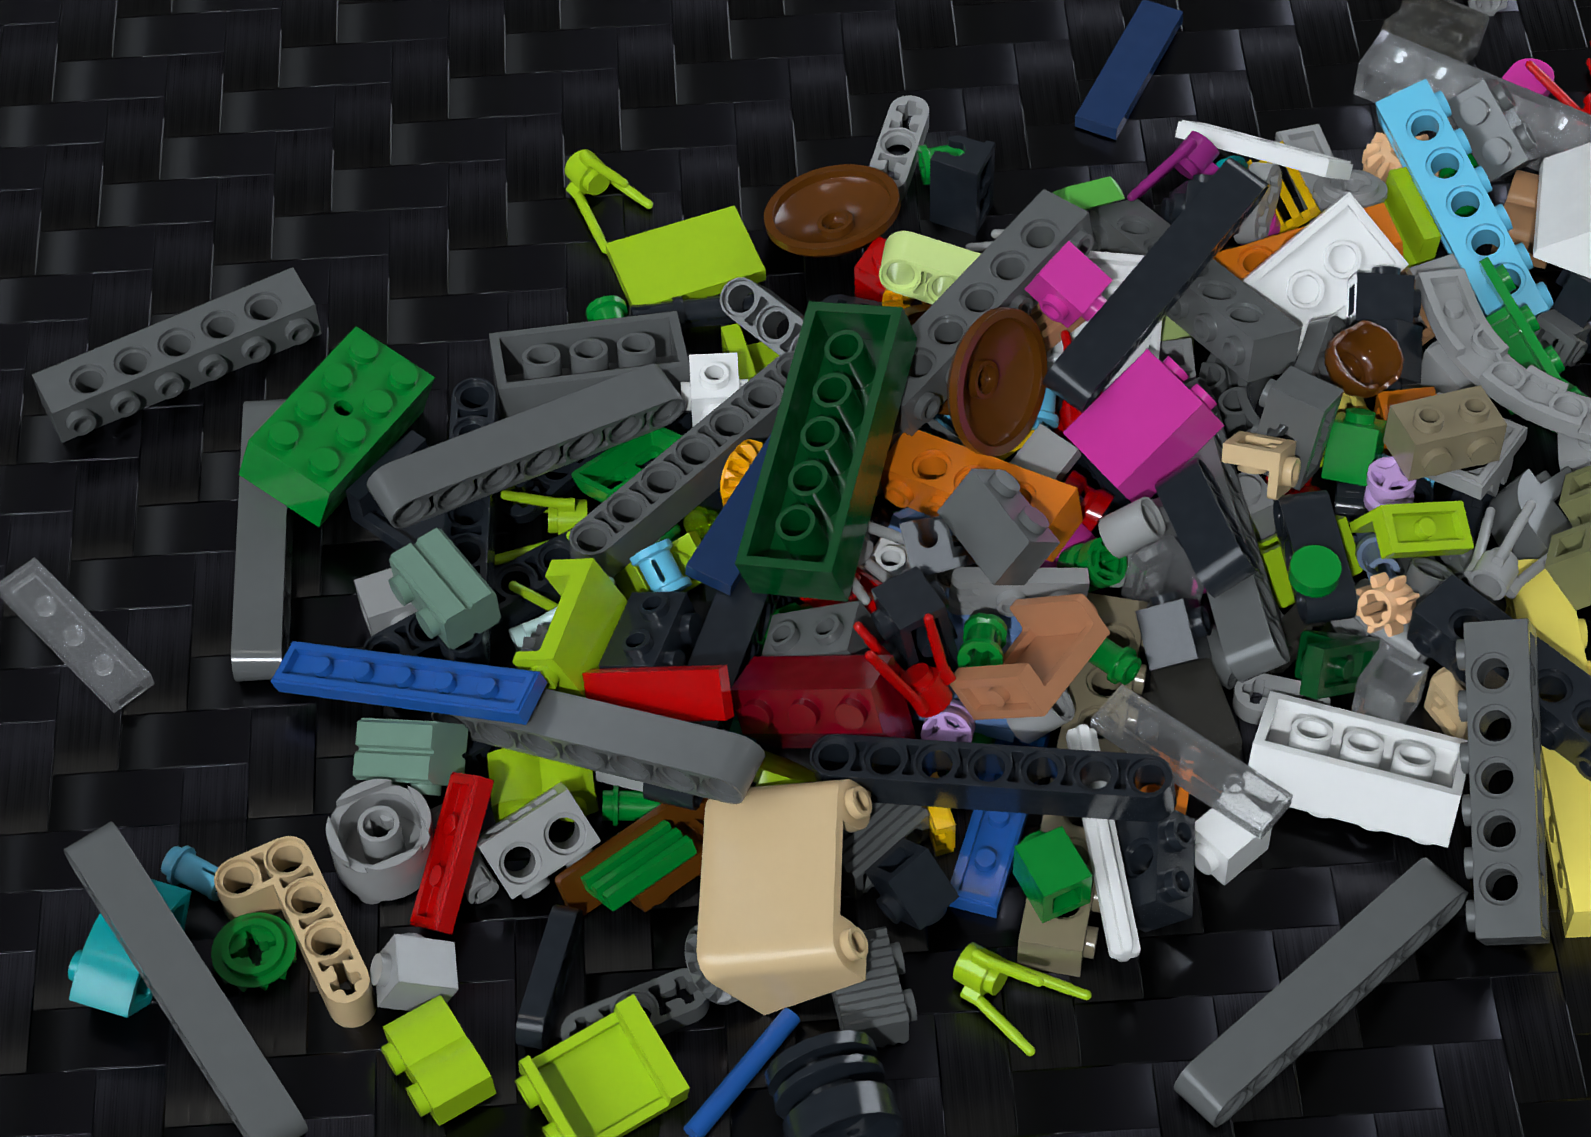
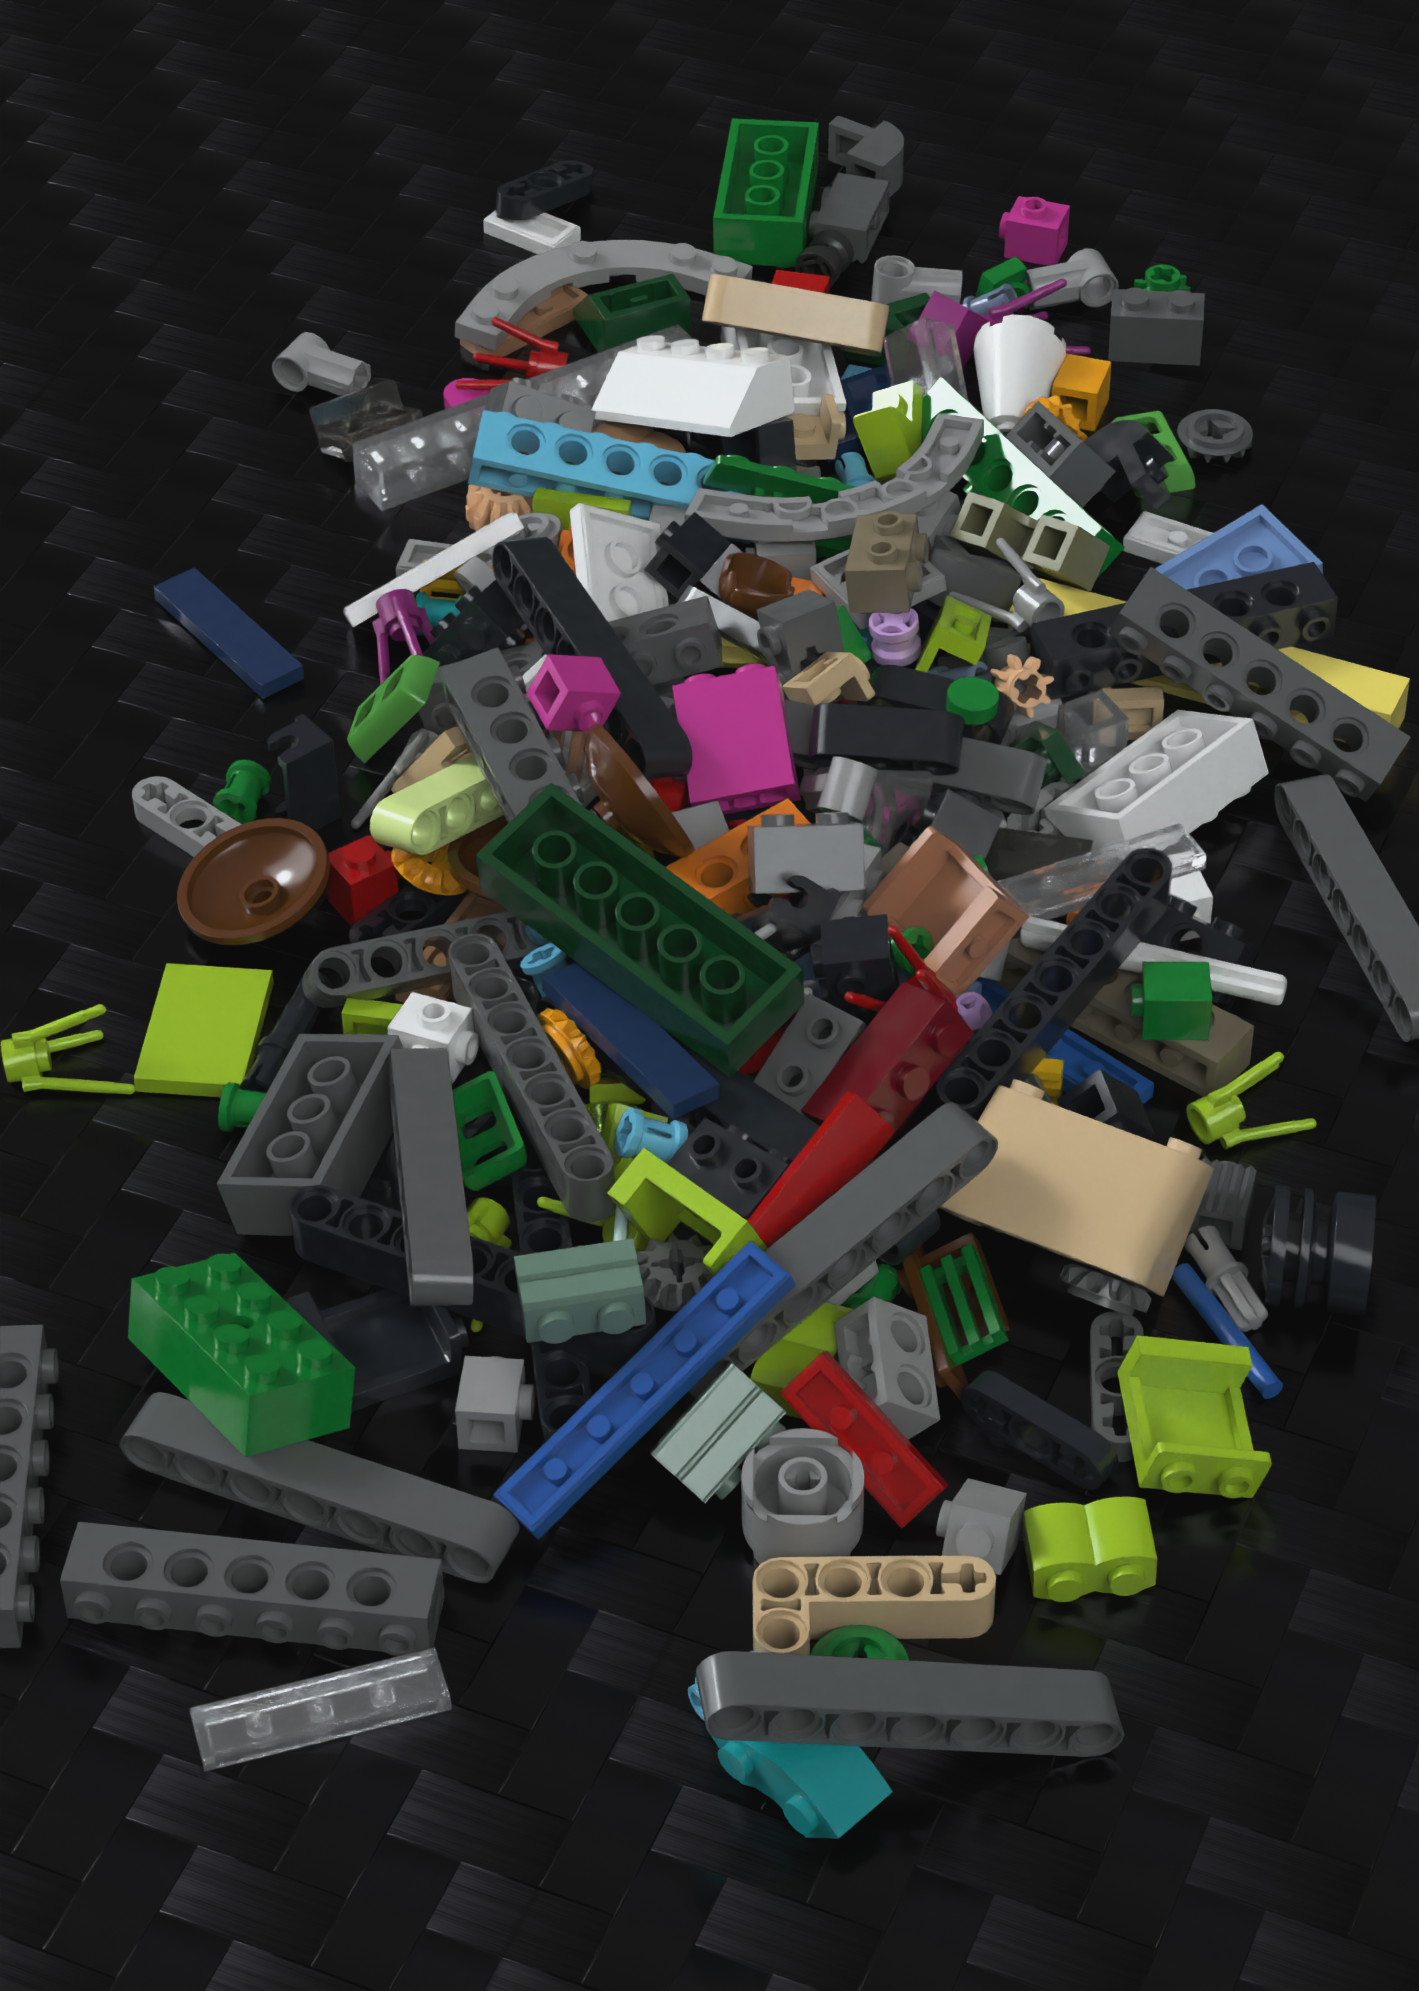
camera: 65 degrees left, 10 degrees down
none -> dark grey brick [60,1522,445,1657]
none -> light grey axle [1184,1226,1268,1332]

